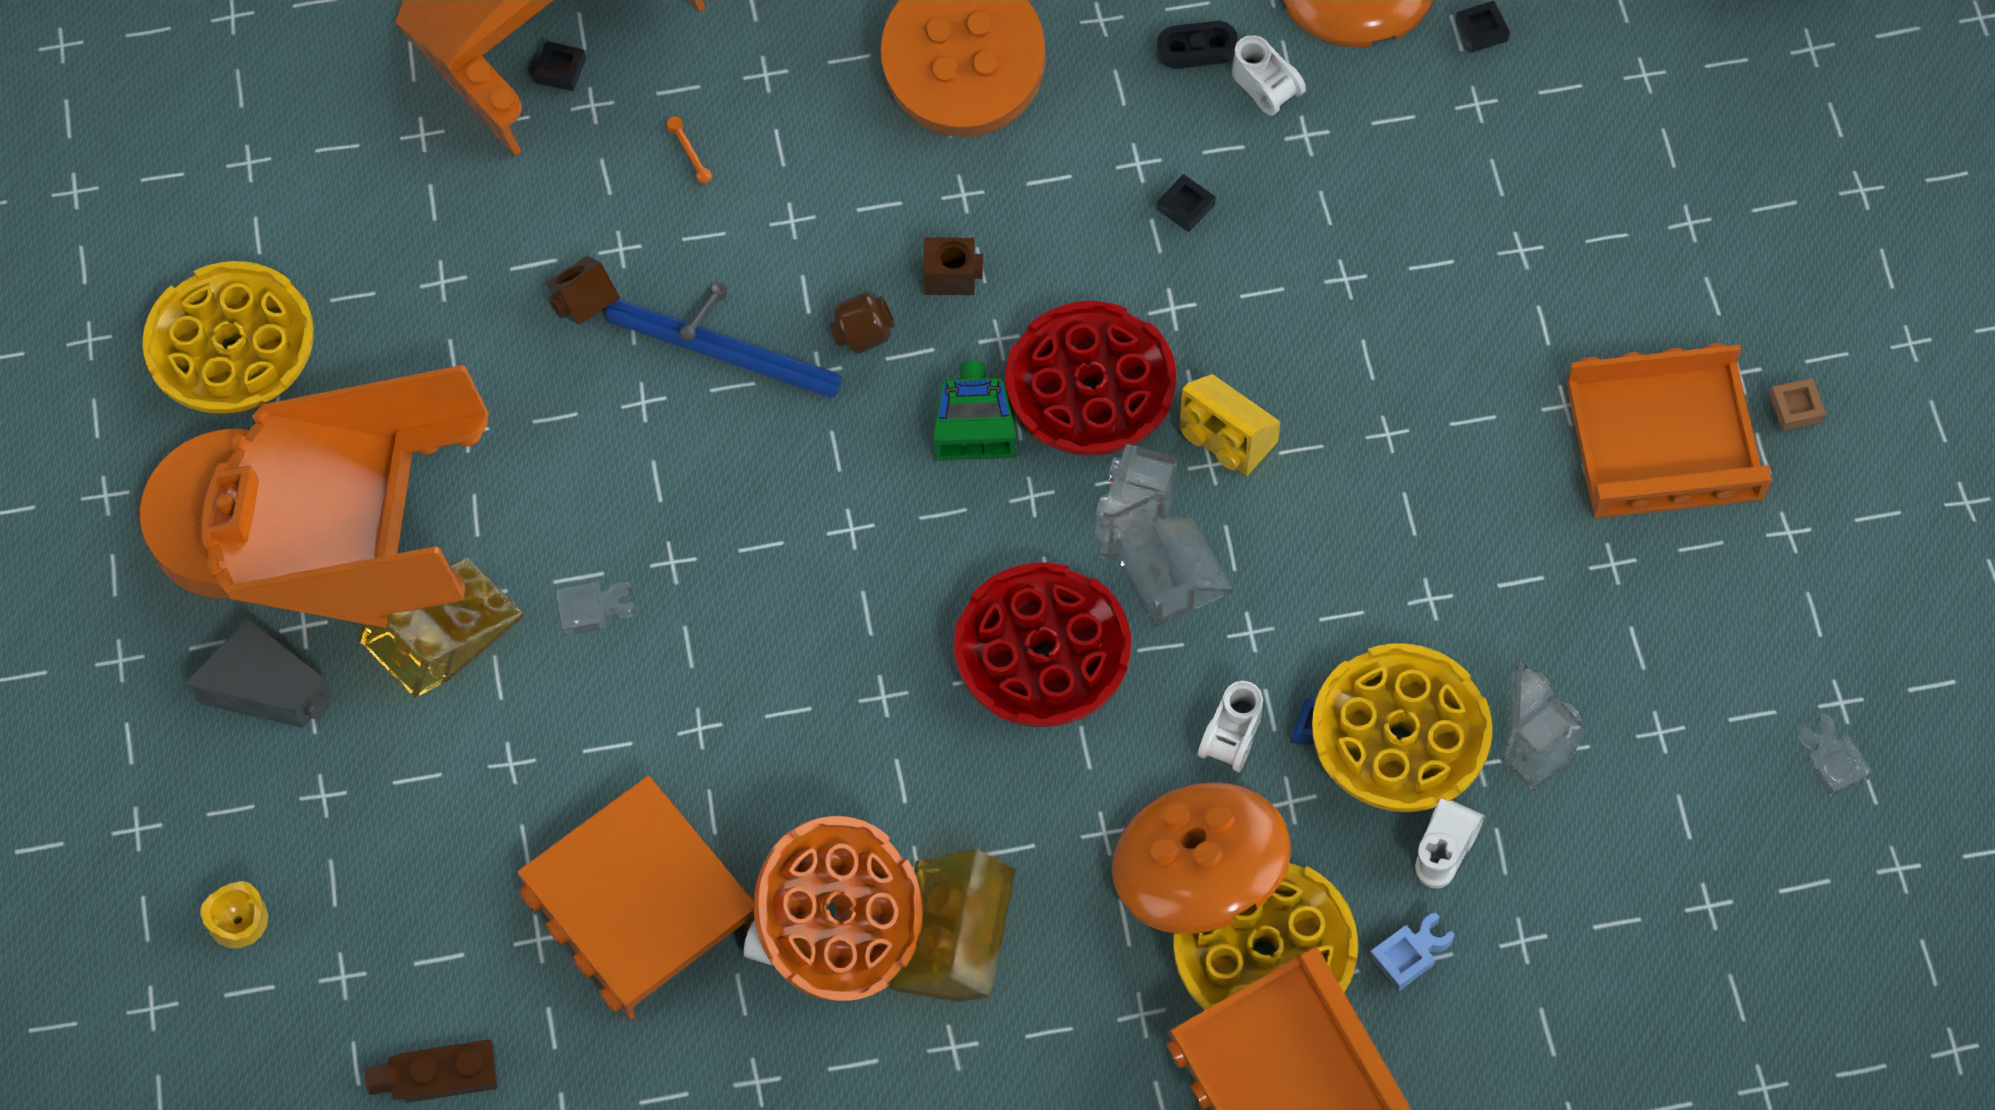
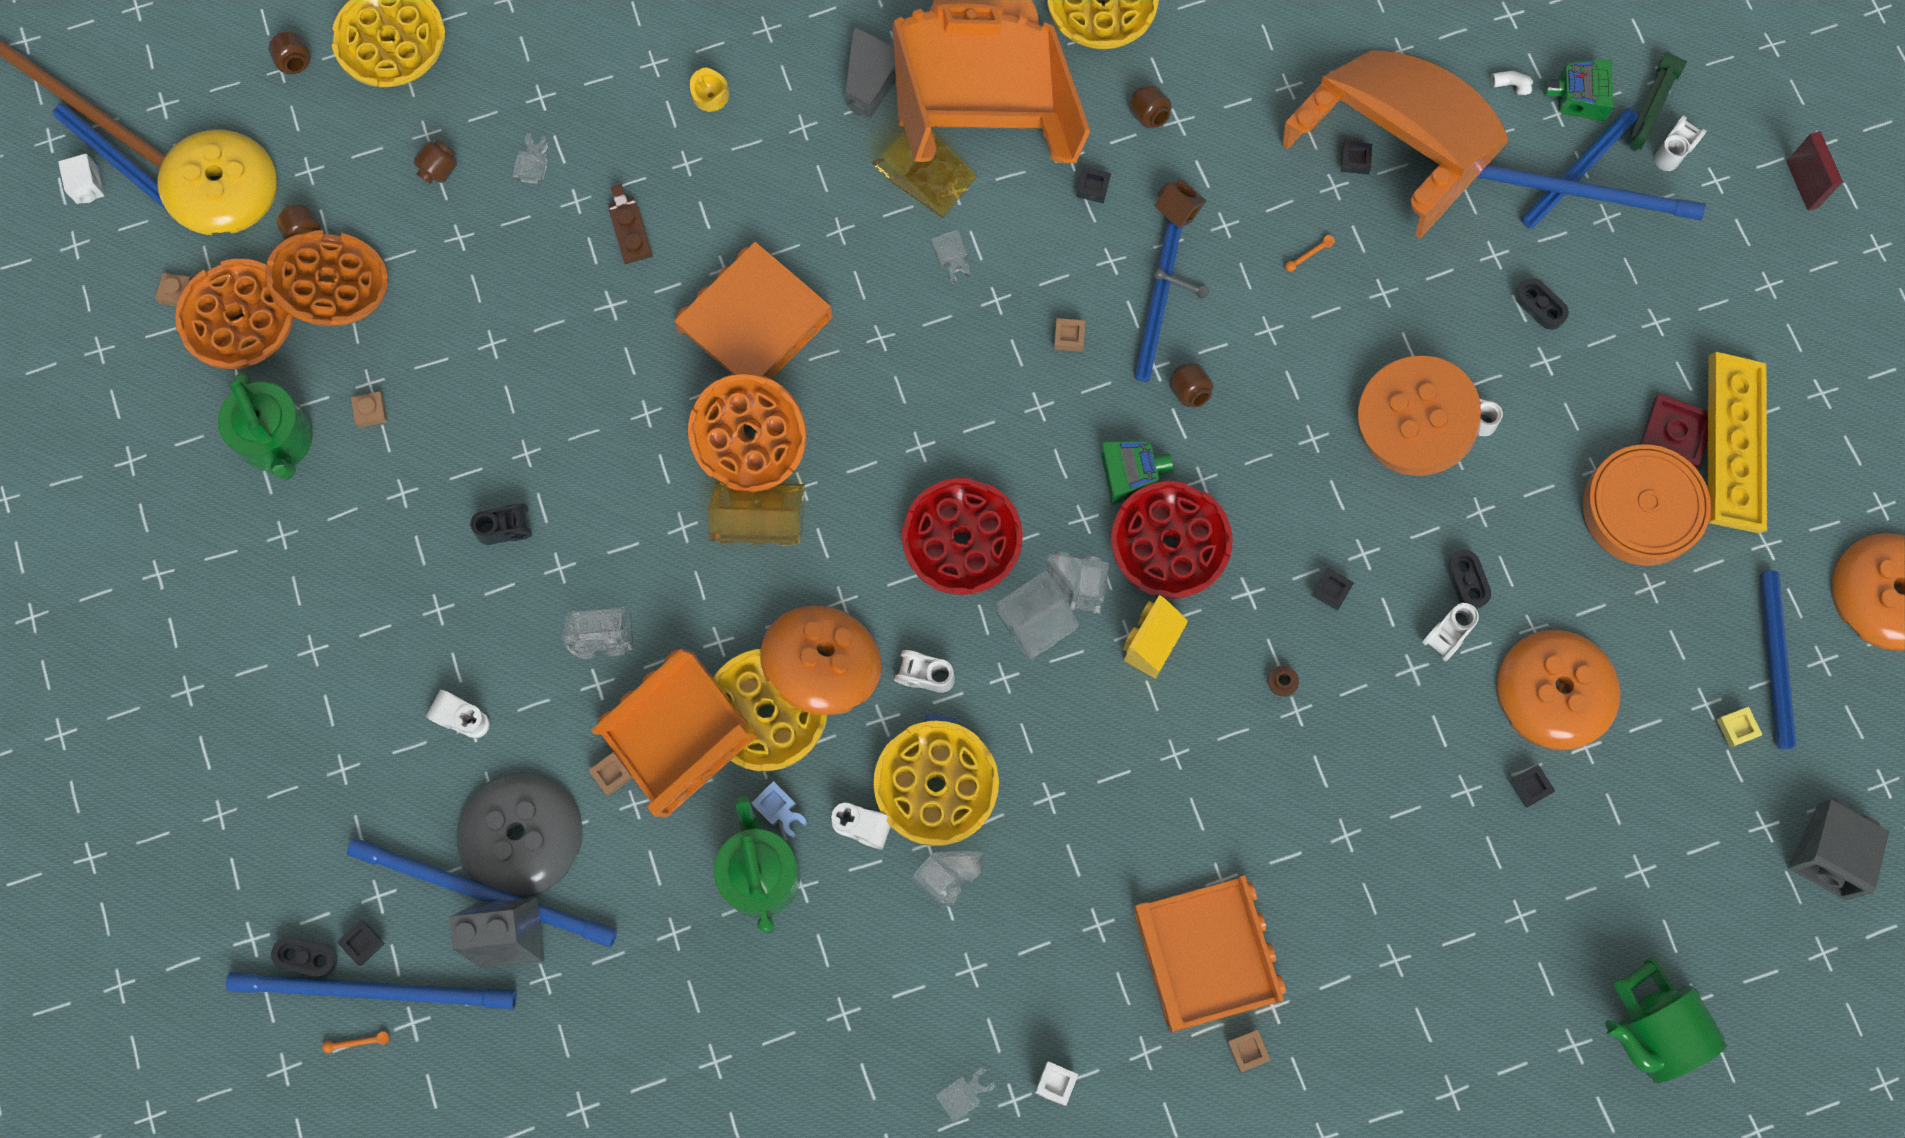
camera: 80 degrees right, 10 degrees up
reddish brown brick [923,237,983,295] -> none
none -> green piece [714,795,801,934]
none -> white brick [1034,1061,1078,1106]
none -> medium nougat plate [1054,318,1086,352]
none -> black plate [1076,167,1111,203]
none -> reddish brown head [1129,85,1172,128]
none -> reddish brown plate [1268,666,1299,697]

